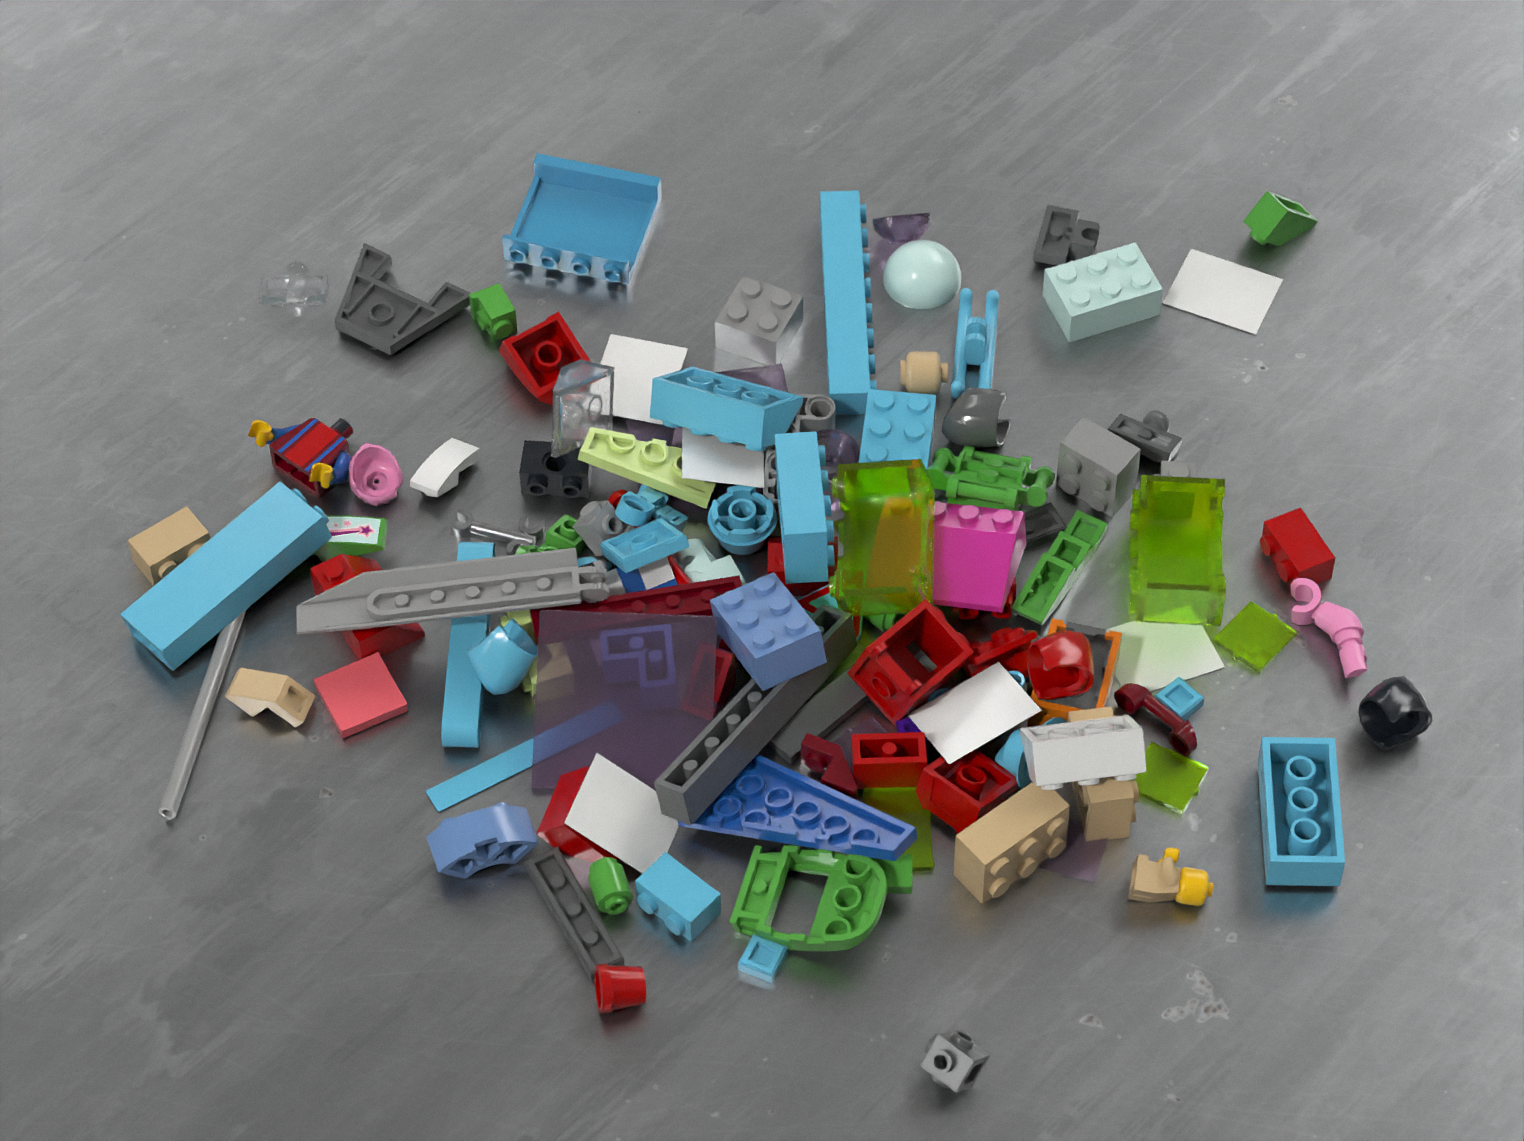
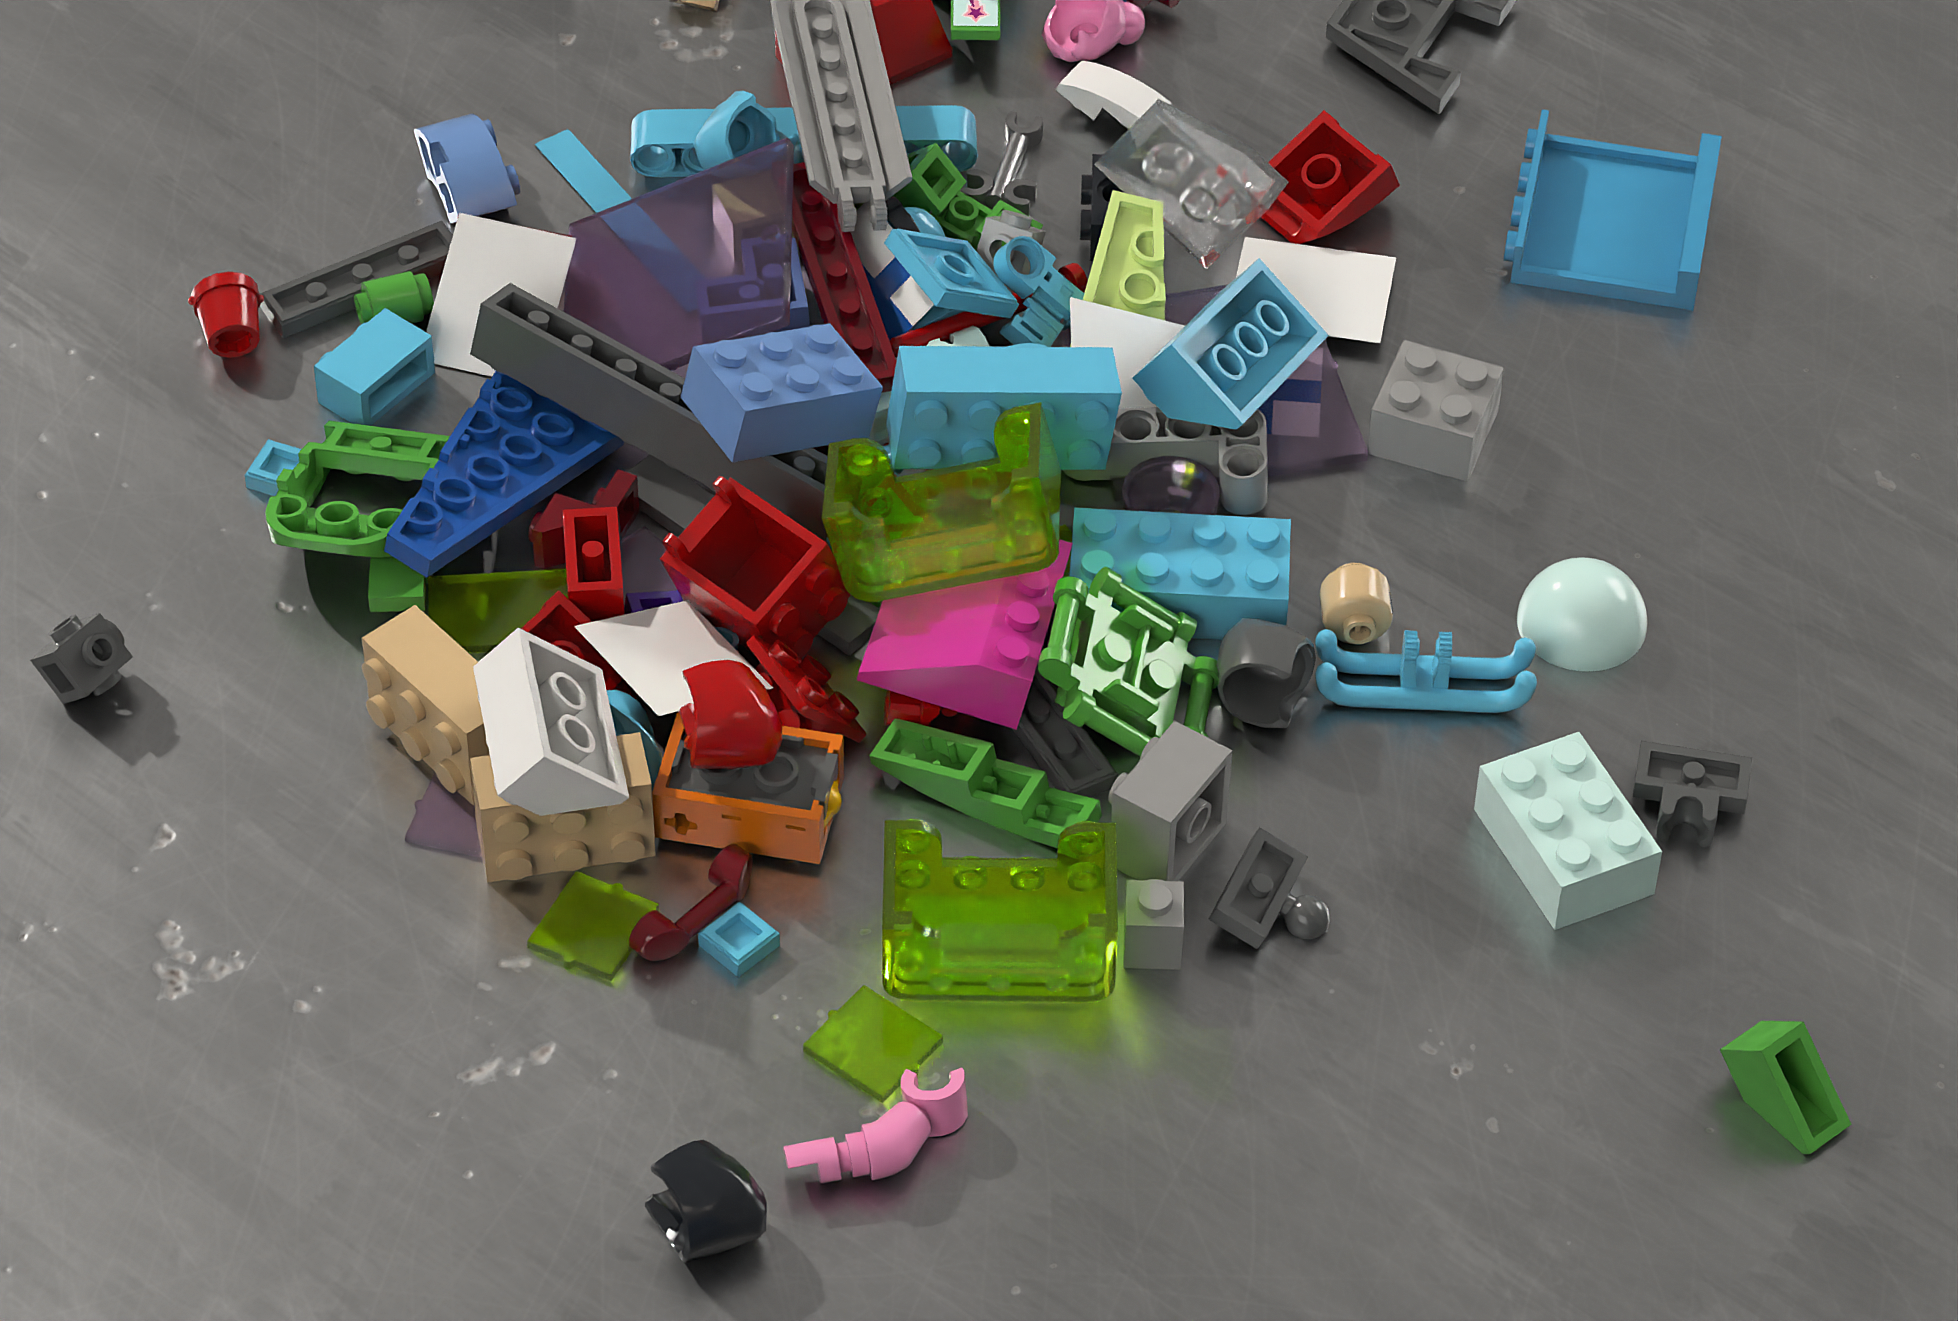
camera: 85 degrees right, 5 degrees down
coral tile [313,652,408,738] -> none
bright green brick [469,283,518,341] -> none
medium azure brick [820,191,877,415] -> none
clear purple piece [872,213,932,245] -> none
white sticker [1106,603,1225,692] -> none
tan piece [1128,847,1213,906] -> none
white sticker [1163,249,1283,335] -> none
medium azure brick [1258,737,1345,886] -> none
red brick [1260,507,1335,586] -> none

